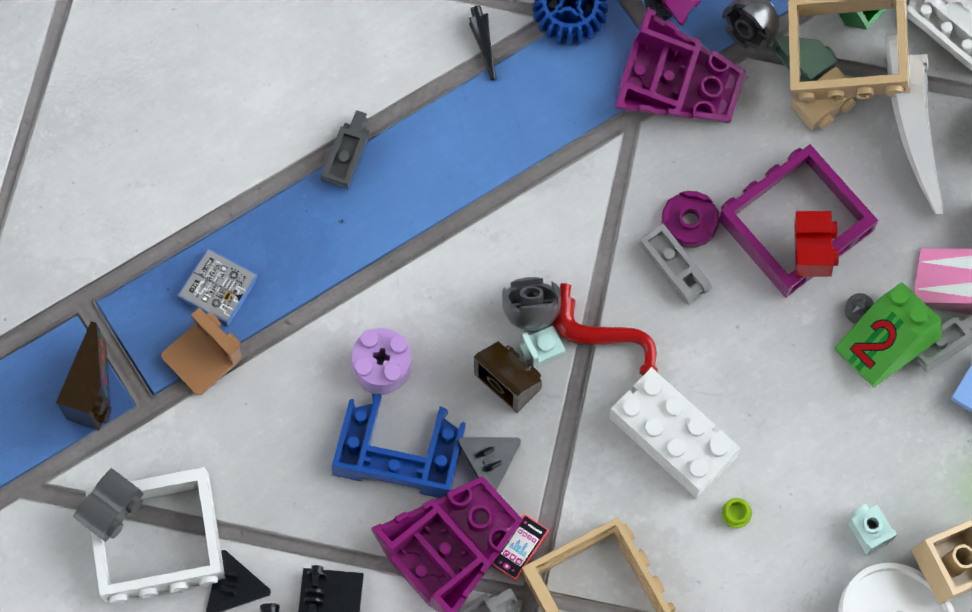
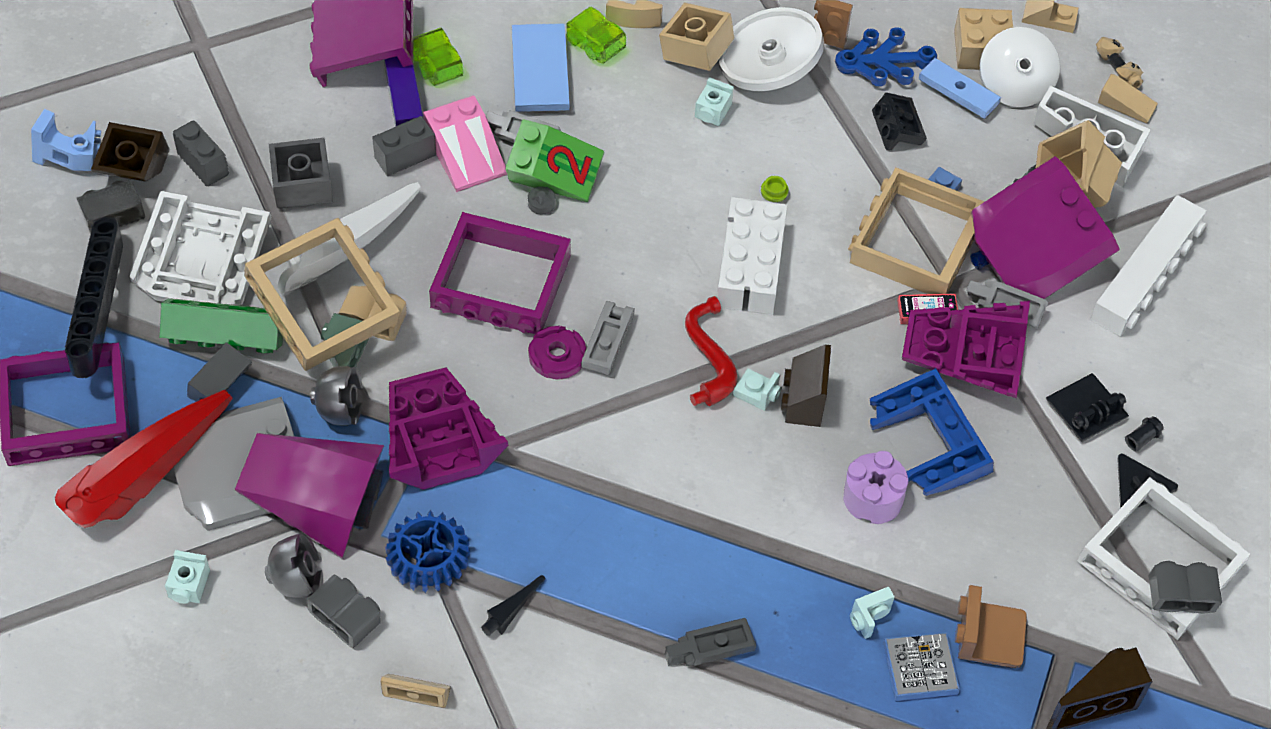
camera: 130 degrees left, 15 degrees down
piece [457,437,521,490] -> none
flat silver cylinder [502,277,561,332] -> none
red brick [794,211,839,277] -> none
none -> light aqua bracket [850,587,895,639]

